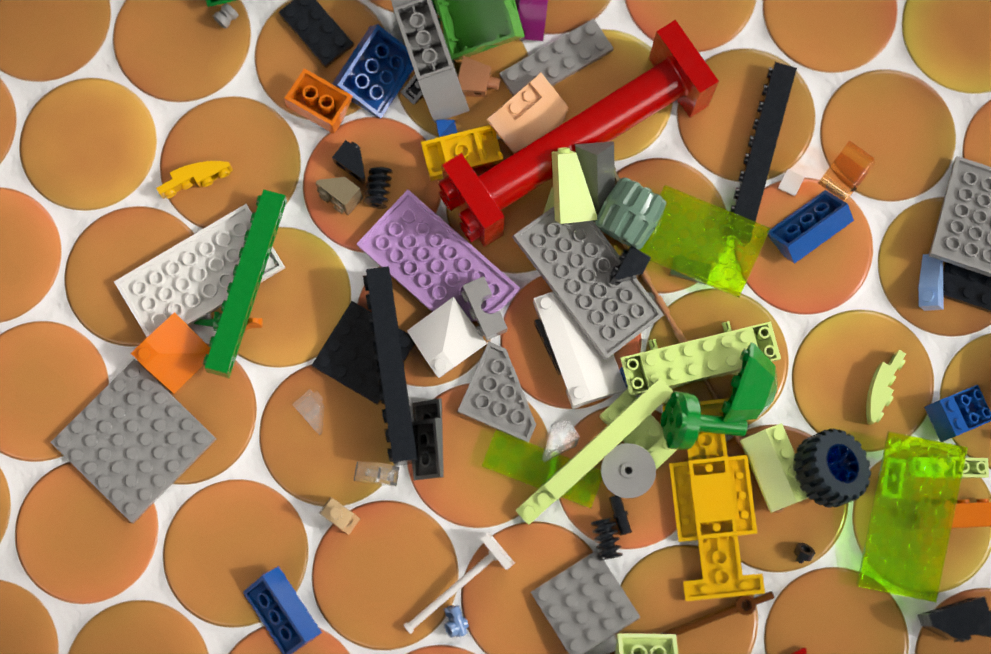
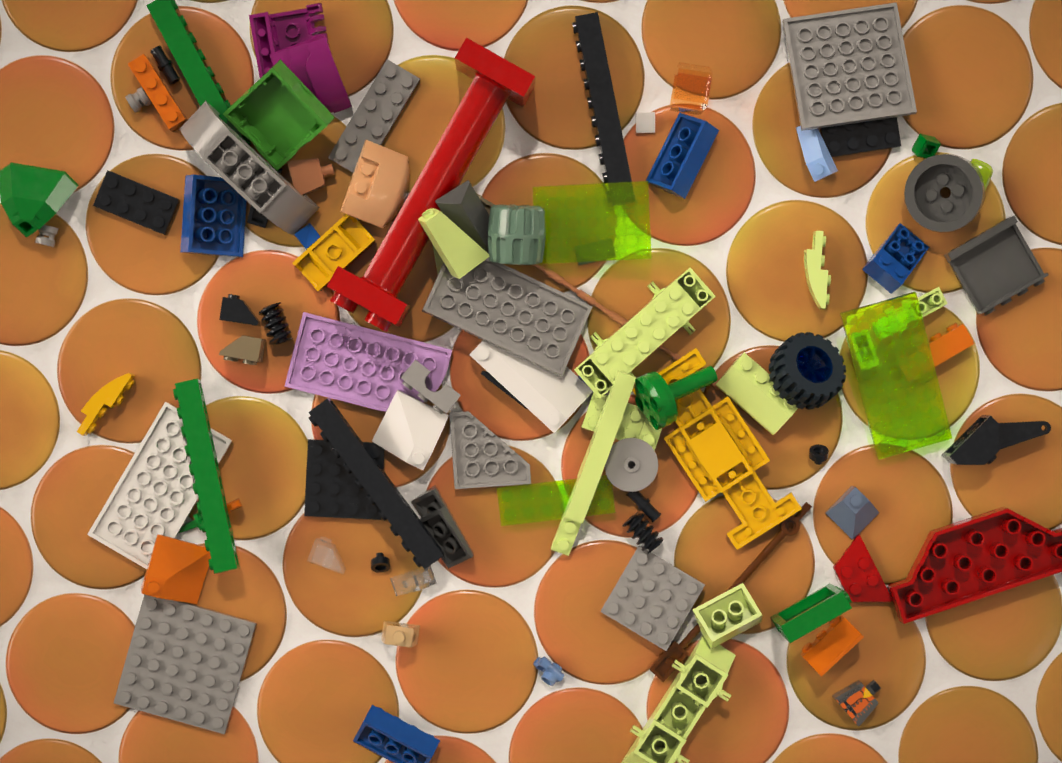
camera: 25 degrees left, 10 degrees up
orange slope [284,68,353,134] -> none
white tile [404,533,515,634] -> none
clear slope [542,419,580,462] -> none
black slope [609,246,651,284] -> none
green brick [721,342,778,422] -> none
none -> black tile [371,553,390,573]
none -> sand blue slope [825,486,879,540]

